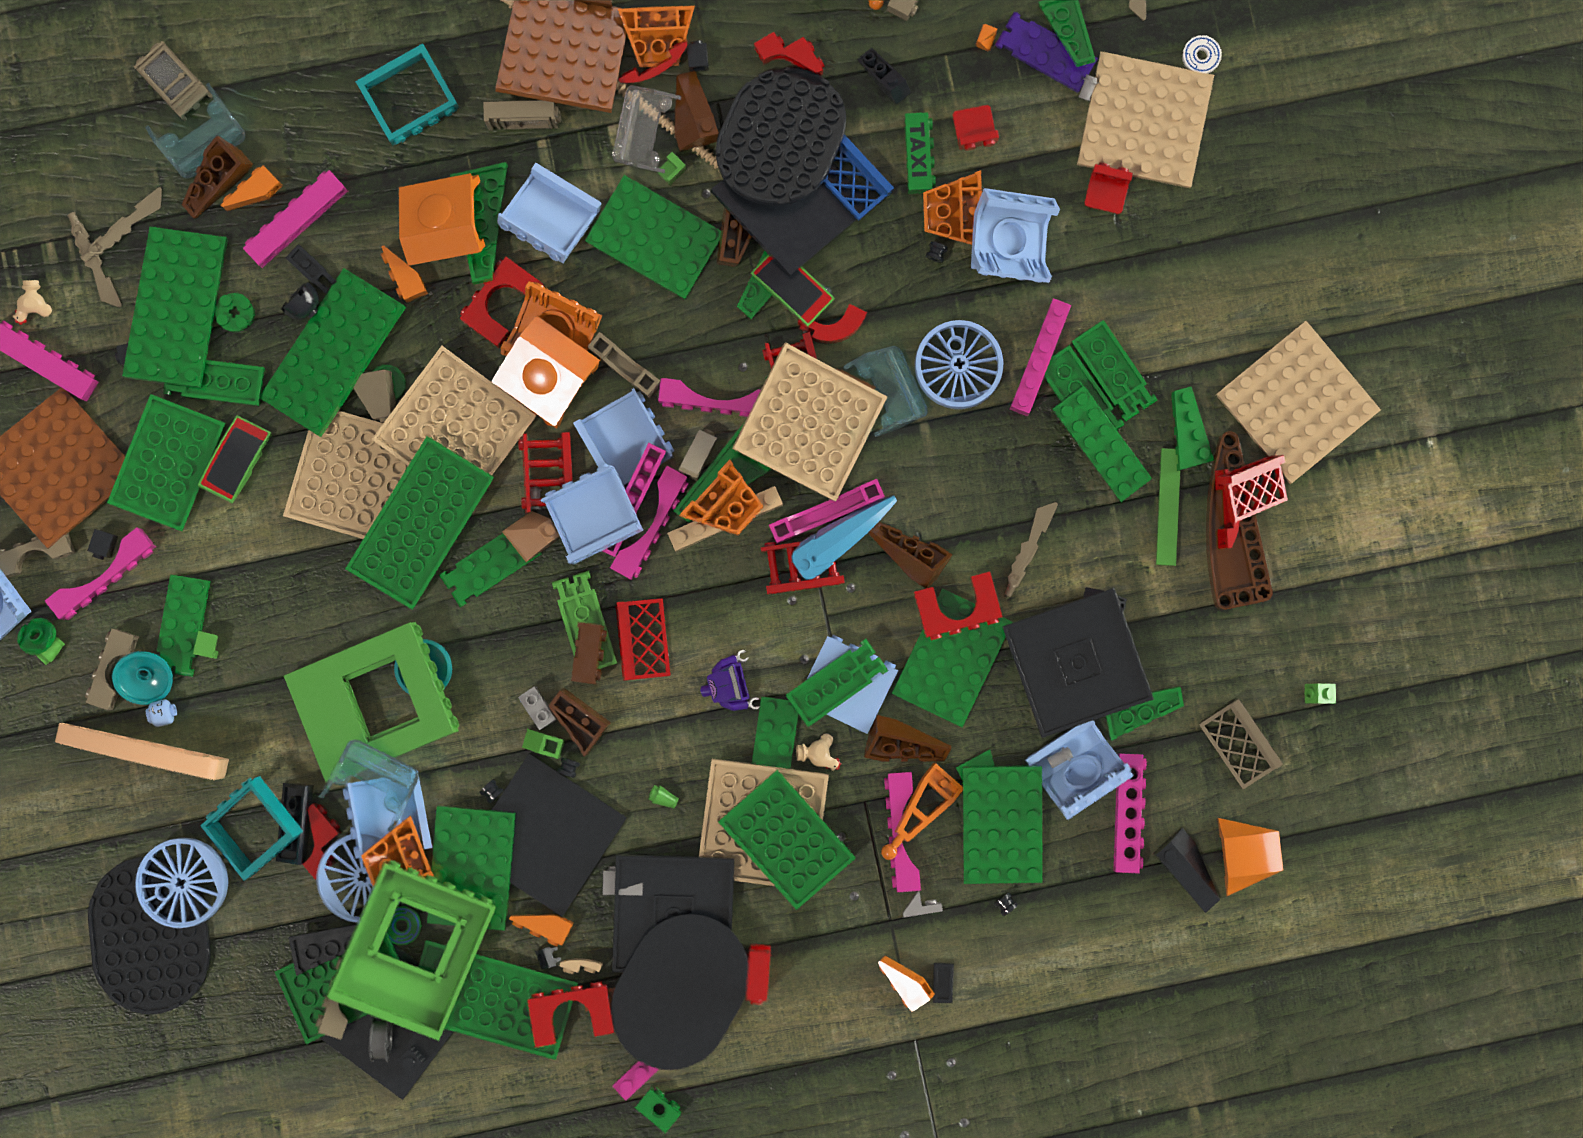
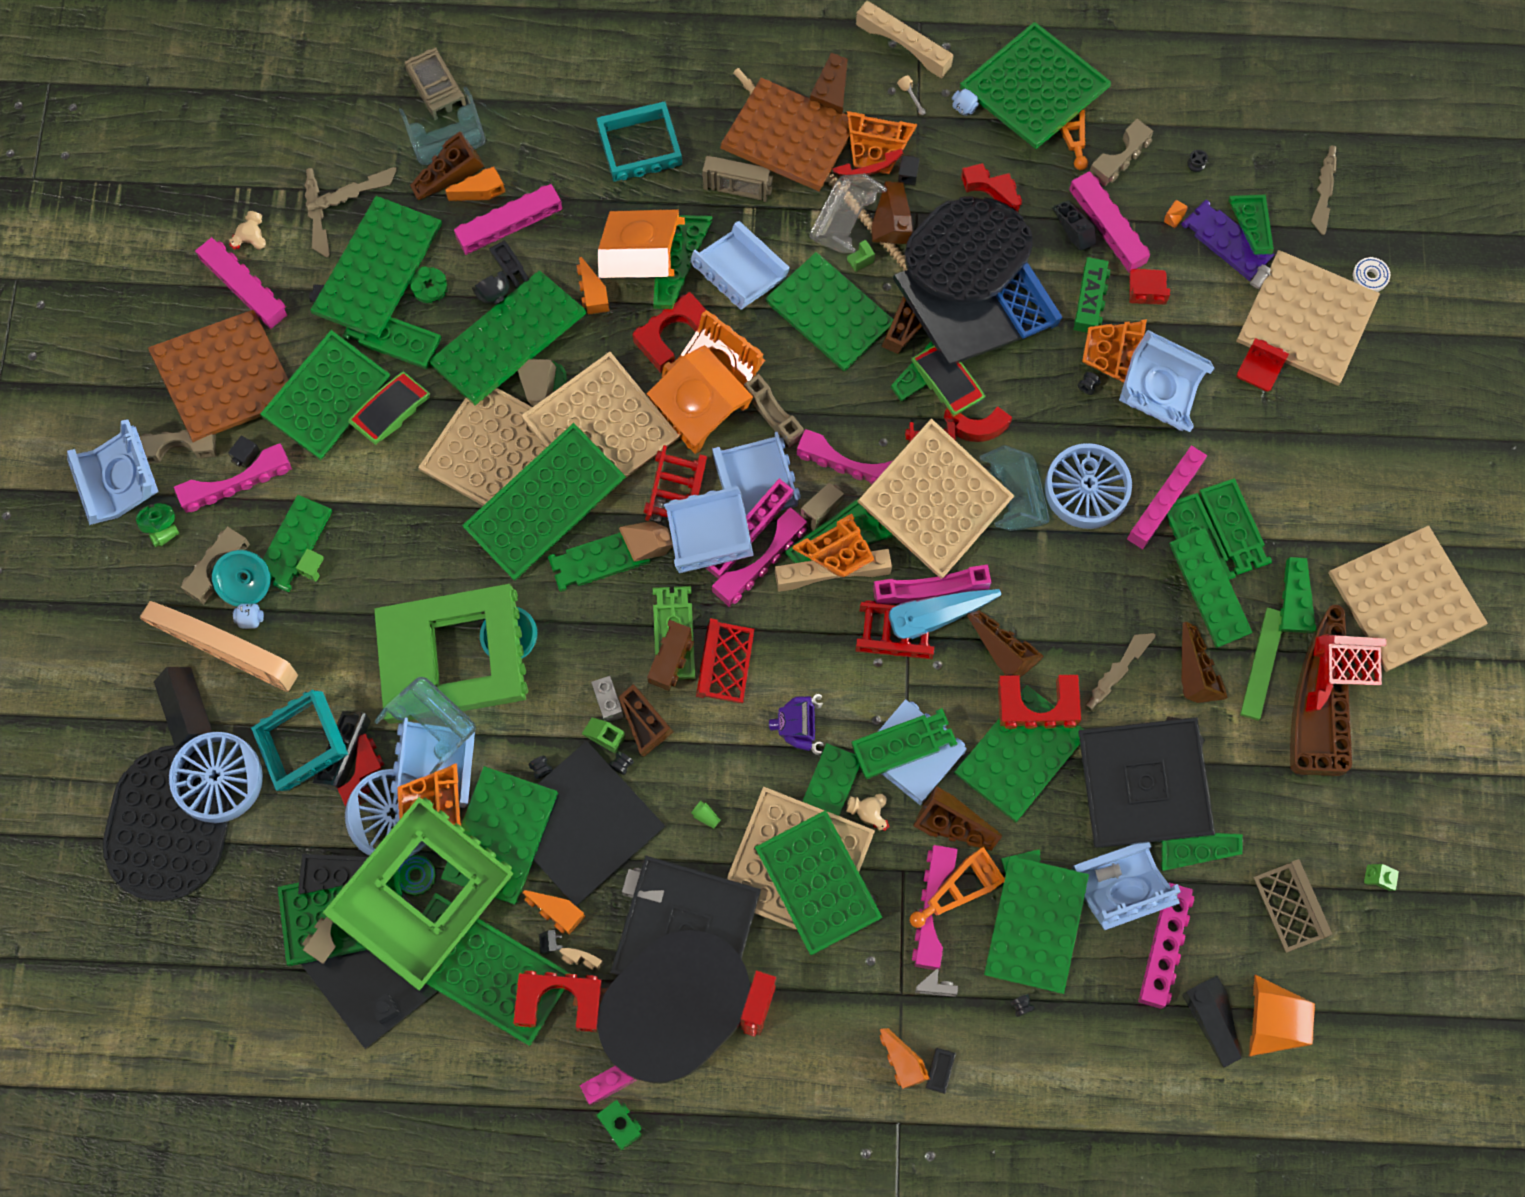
camera: 10 degrees right, 15 degrees down
dark grey wheel [369,1017,393,1062] -> none
none -> black slope [154,667,213,750]
none -> dark pink brick [1069,171,1150,273]
none -> reddish brown wedge [1181,622,1228,703]

